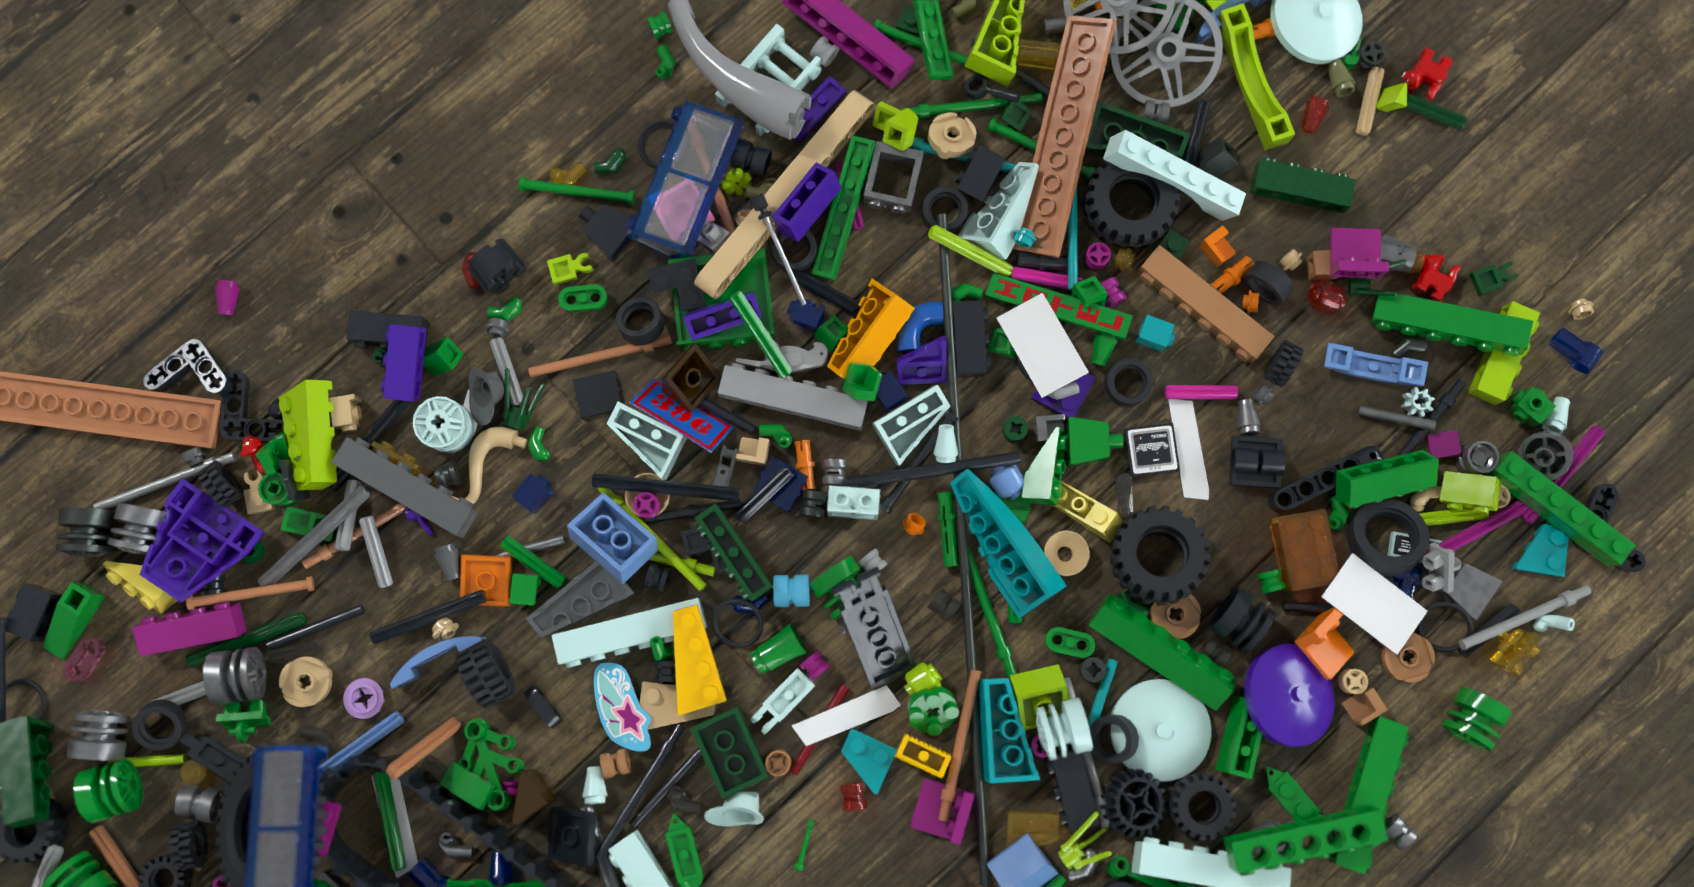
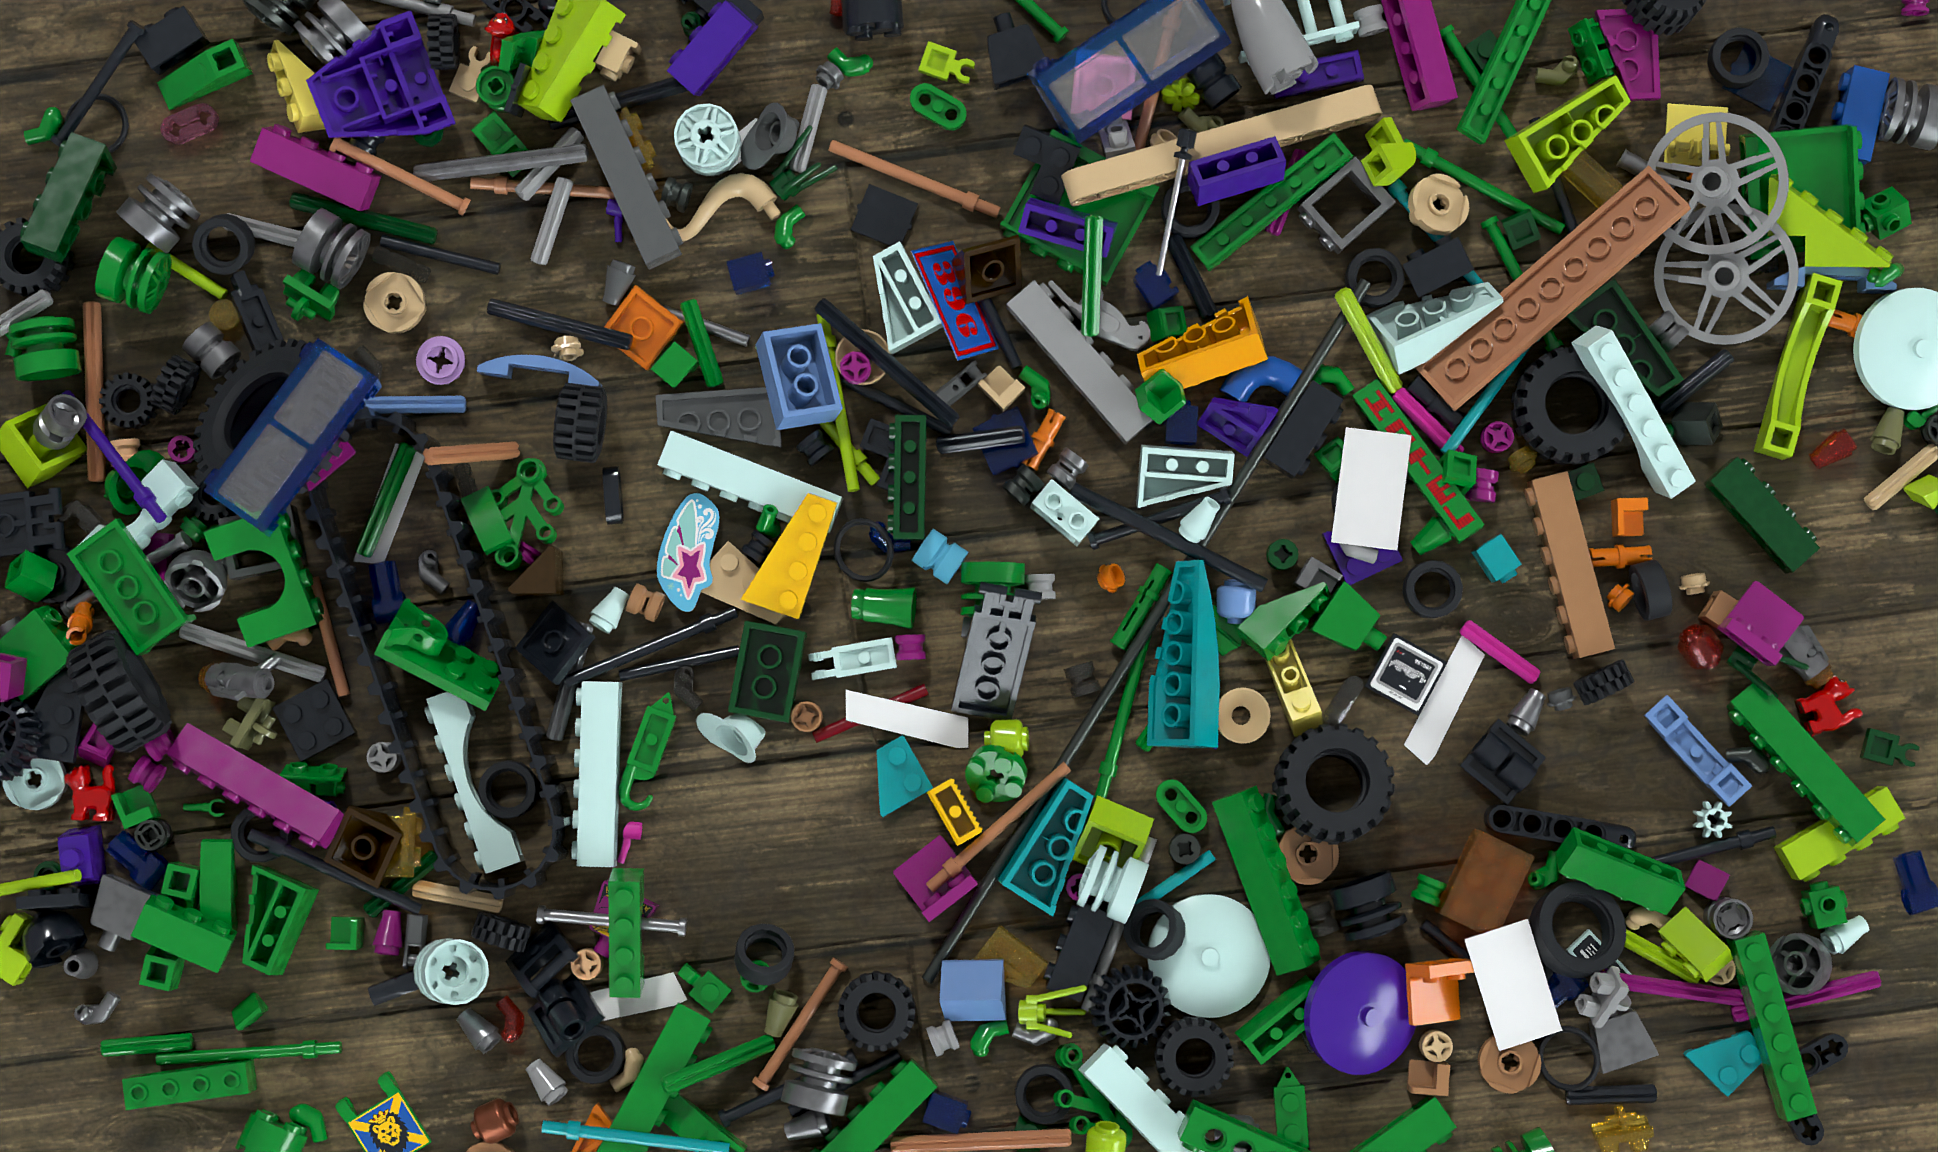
camera: 30 degrees right, 5 degrees up
green panel [423,337,463,377] -> none
black tyre [616,297,665,346] -> none
green hinge [794,819,814,872] -> none
clear red wheel [840,782,868,811] -> none
black piece [965,74,1020,103] -> none
teal plate [1013,227,1036,248] -> none
flat silver bar [1358,406,1436,430] -> none
light grey bar [1459,585,1591,650] -> none
light aqua arm [1532,614,1575,632] -> none

